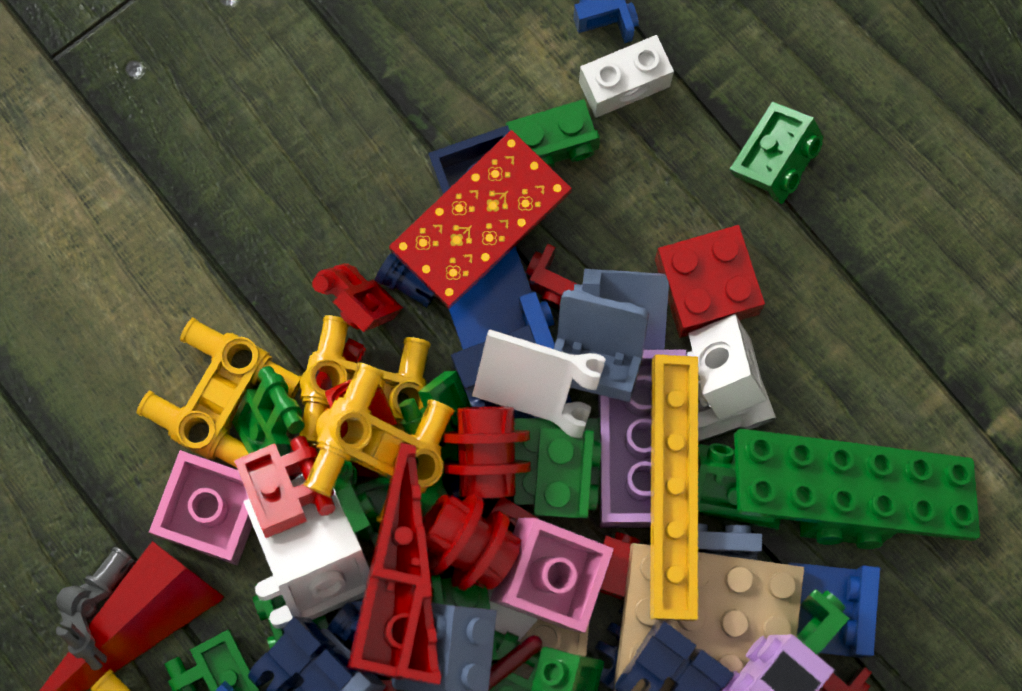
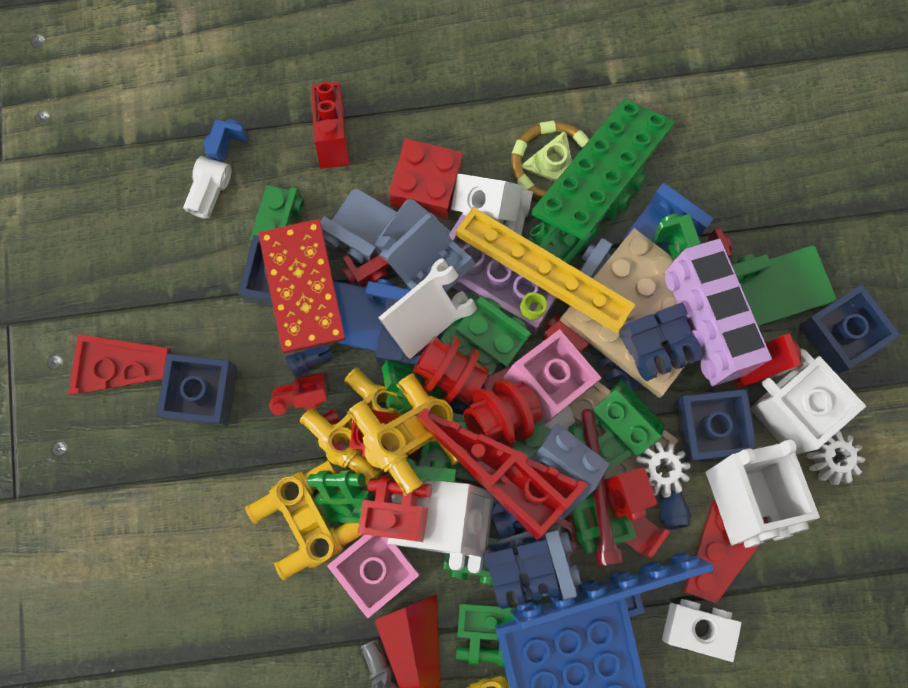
camera: 55 degrees left, 0 degrees up
white brick [579,35,674,118] -> none
green bracket [730,101,824,204] -> none
none -> red wing [68,334,172,395]
none -> dark blue brick [156,354,237,427]
none -> white piece [183,156,232,219]
none -> red slope [311,81,350,169]
none -> sand blue bracket [321,189,397,264]
none -> yellowish green piece [511,120,590,200]
none -> lime hinge [520,292,547,321]

